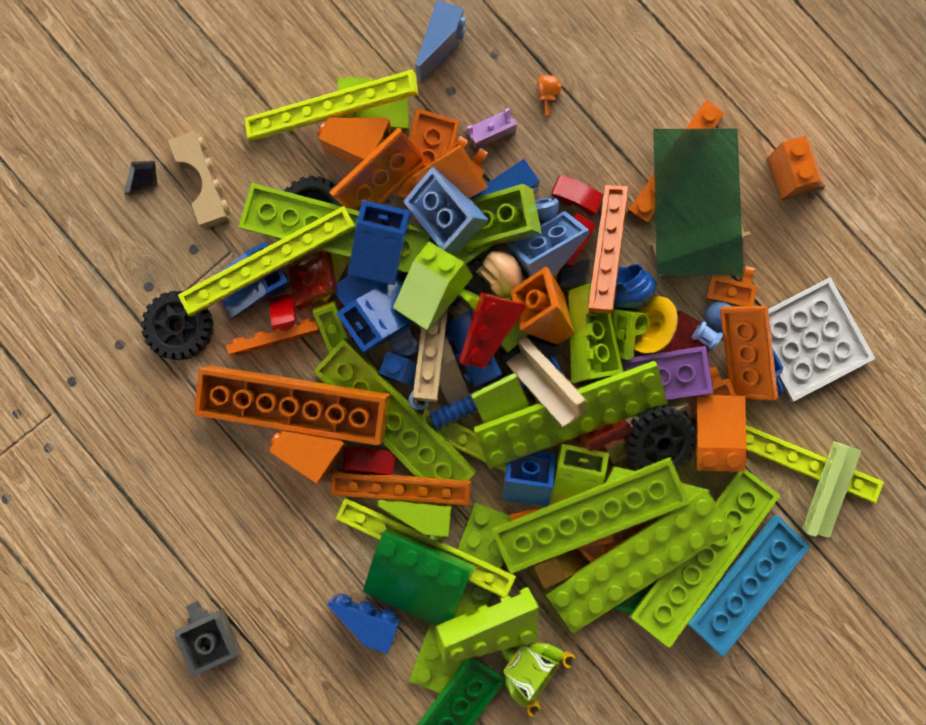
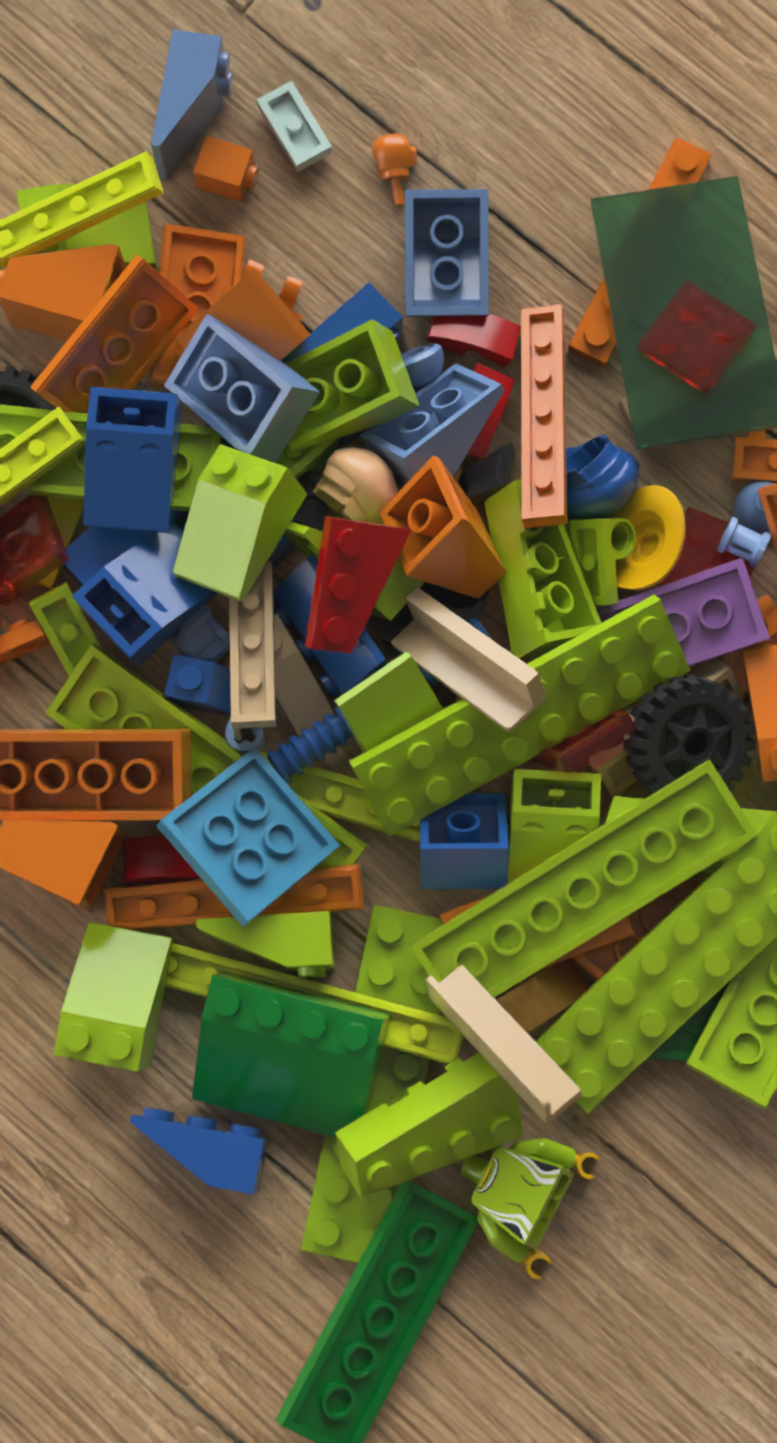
camera: 10 degrees left, 5 degrees down
lavender hinge [466,108,517,150] -> none
none -> lime slope [53,922,174,1072]
none -> dark azure plate [156,747,340,927]
none -> orange brick [193,135,259,203]
none -> light aqua plate [256,80,332,172]
none -> medium blue slope [405,189,489,317]
none -> tan panel [425,965,581,1125]
none -> clear red plate [637,280,757,395]

